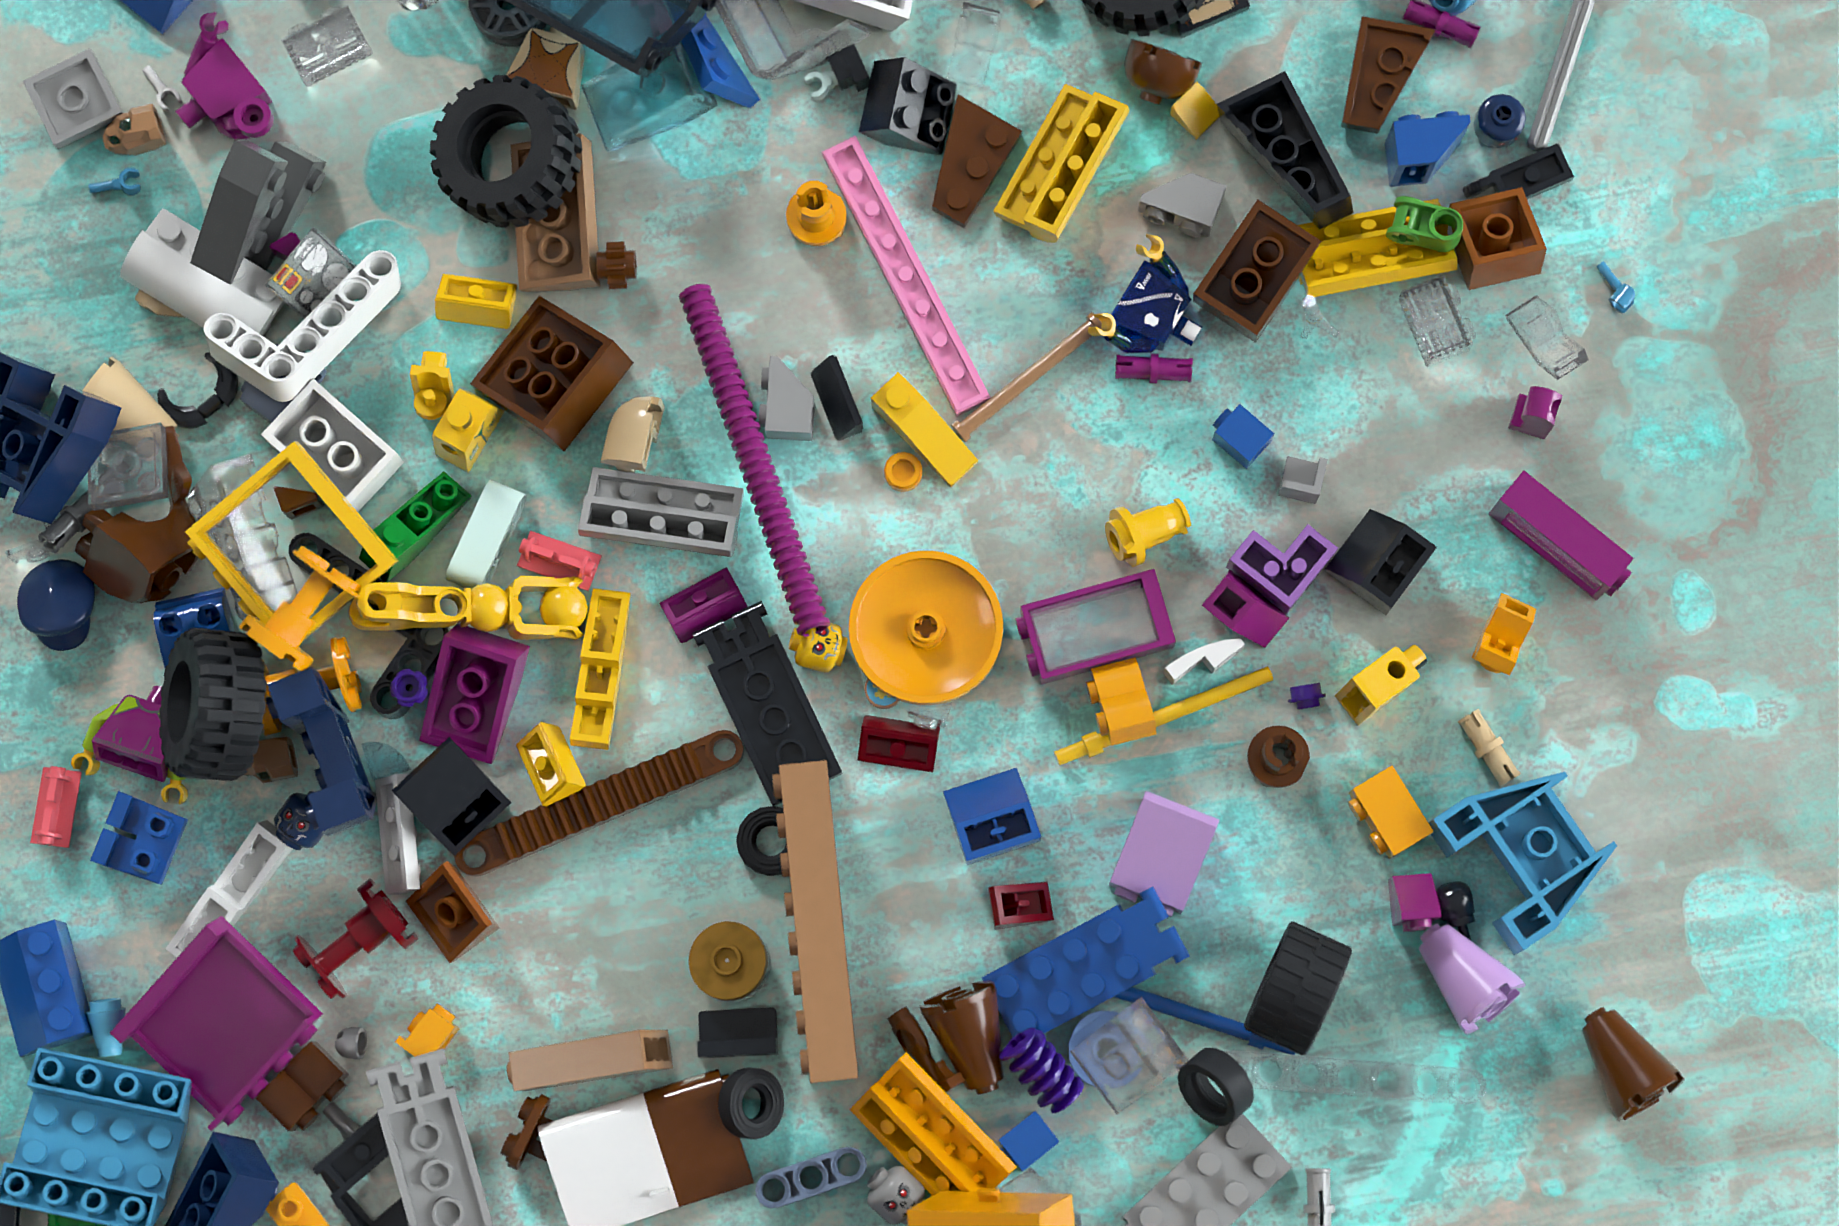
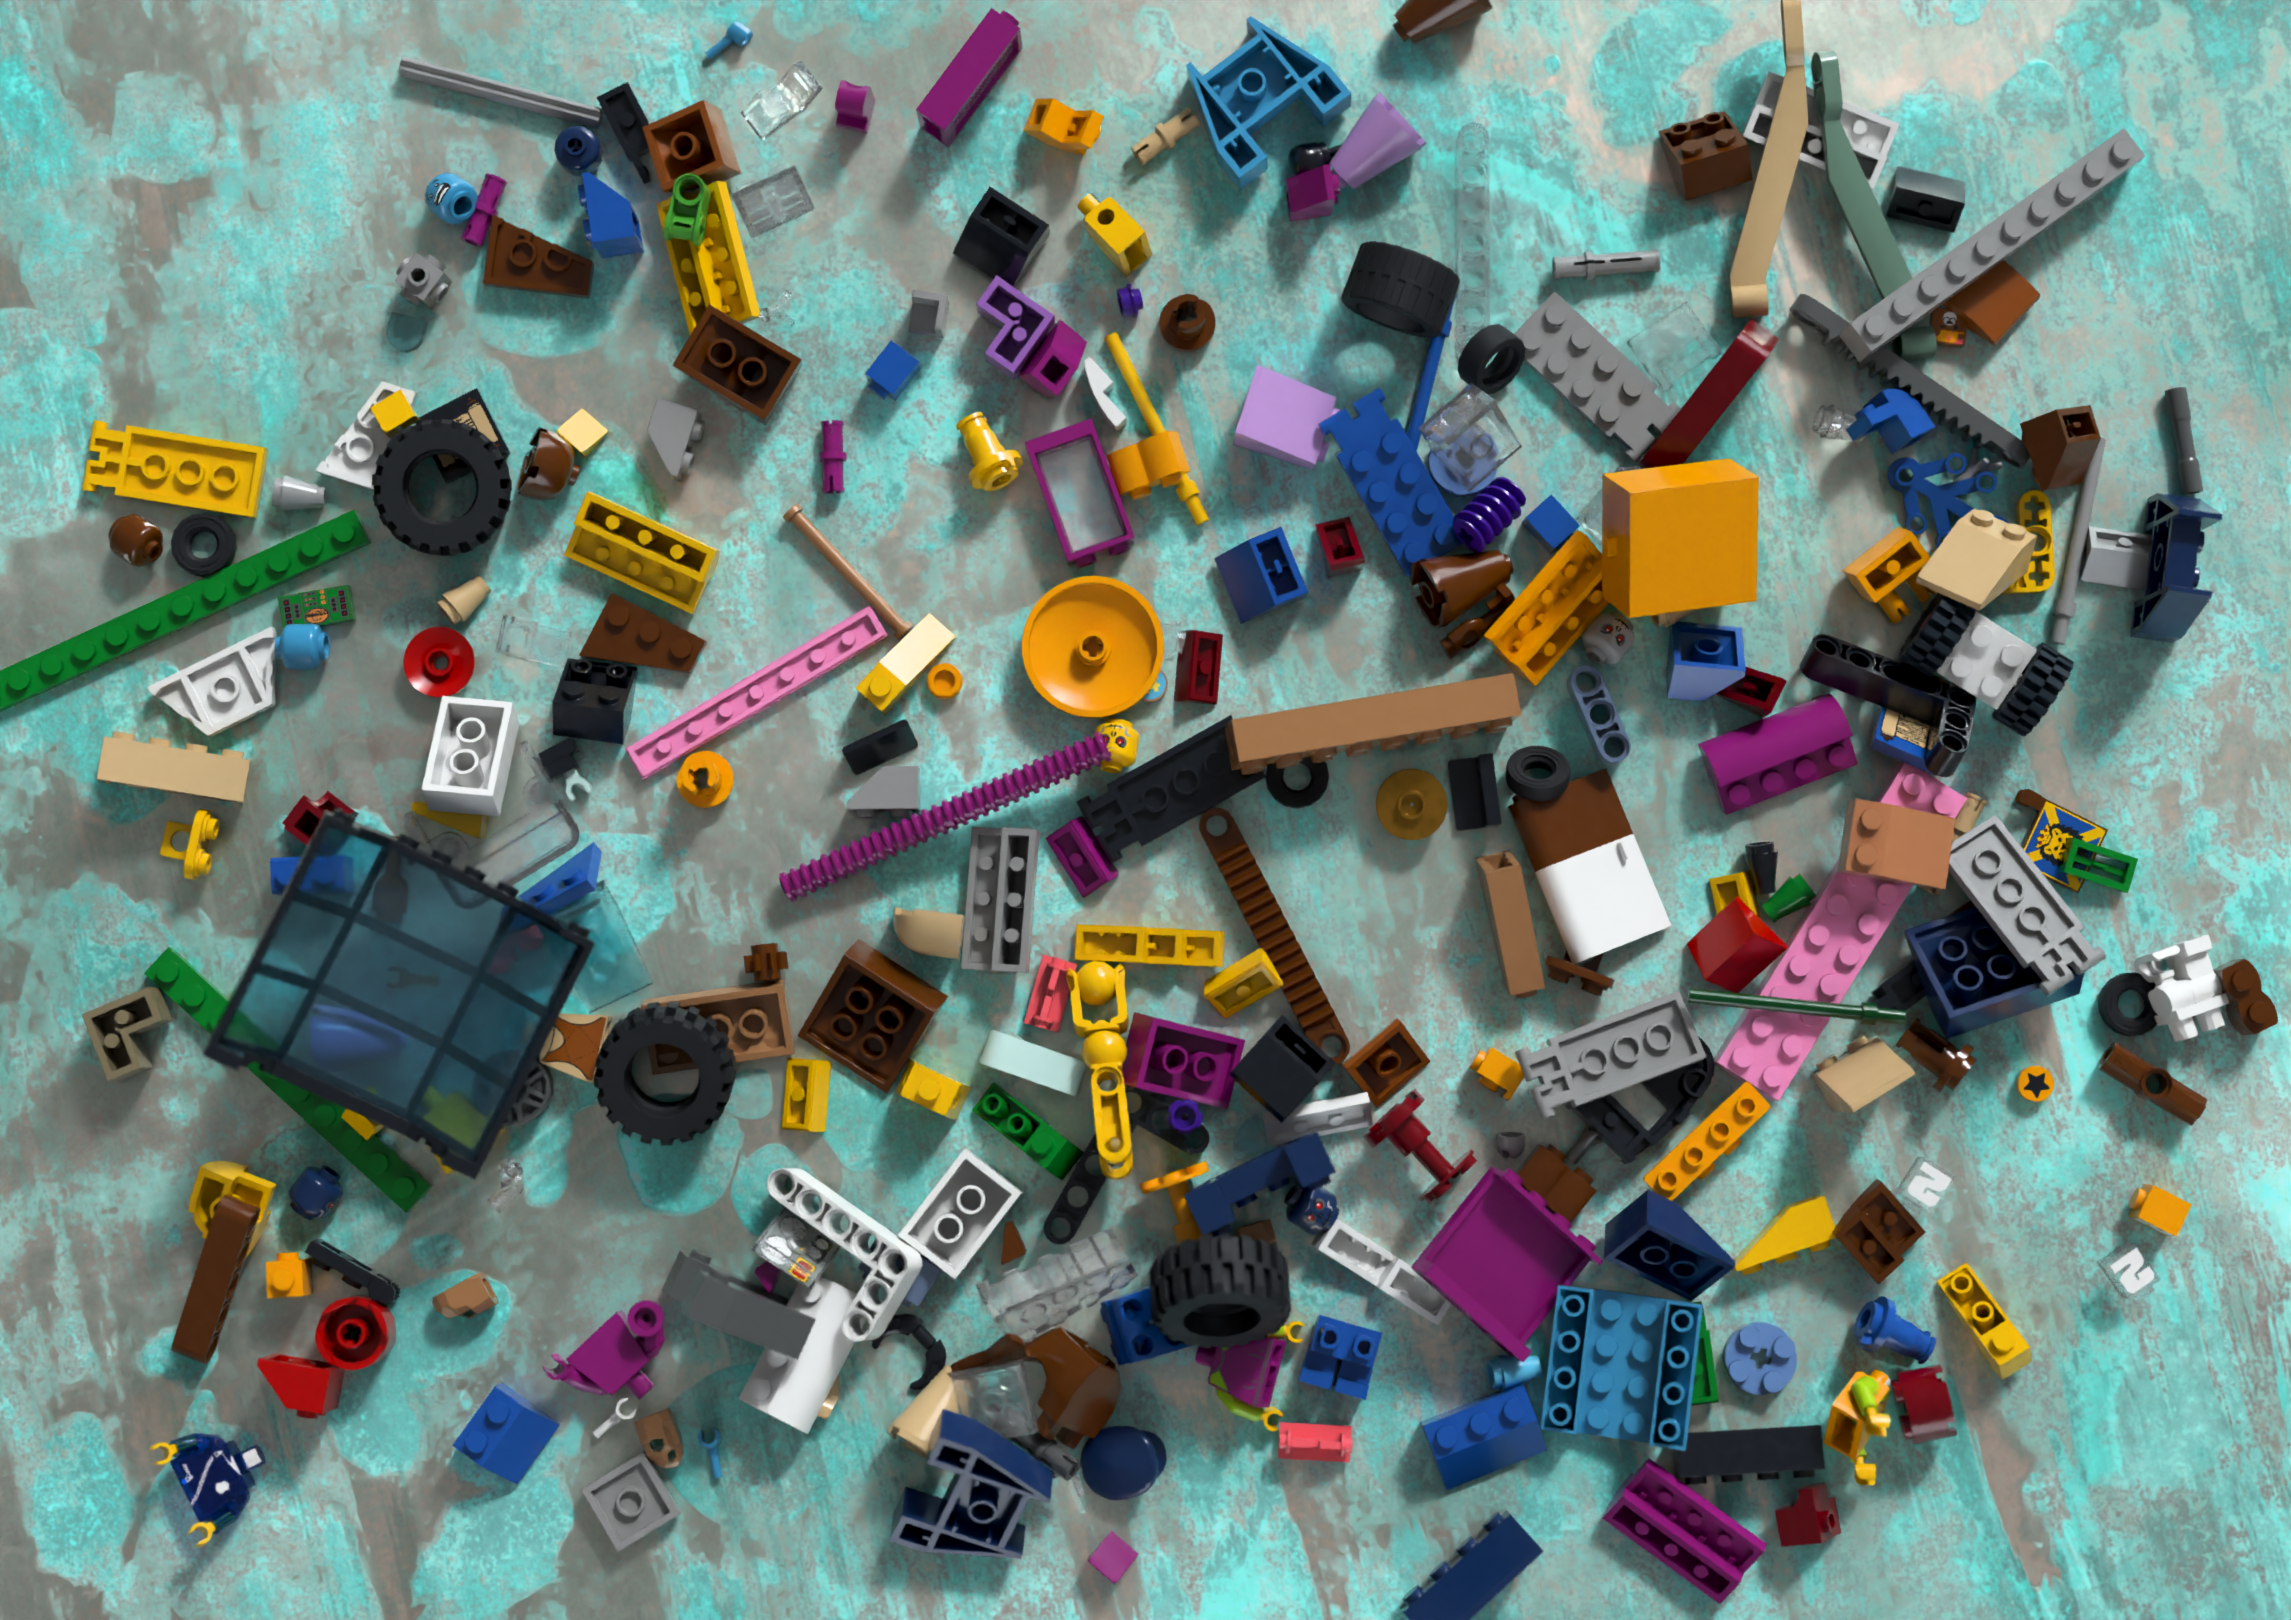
camera: 100 degrees left, 5 degrees up
yellow window [185,441,399,641] -> none
light orange piece [239,546,362,671] -> none
clear brick [281,6,373,87] -> none
yellow hips [410,351,455,420] -> none
clear blue torso [1088,234,1203,353] -> none
black wedge [1217,71,1354,229] -> none
light orange brick [1348,765,1434,859] -> none

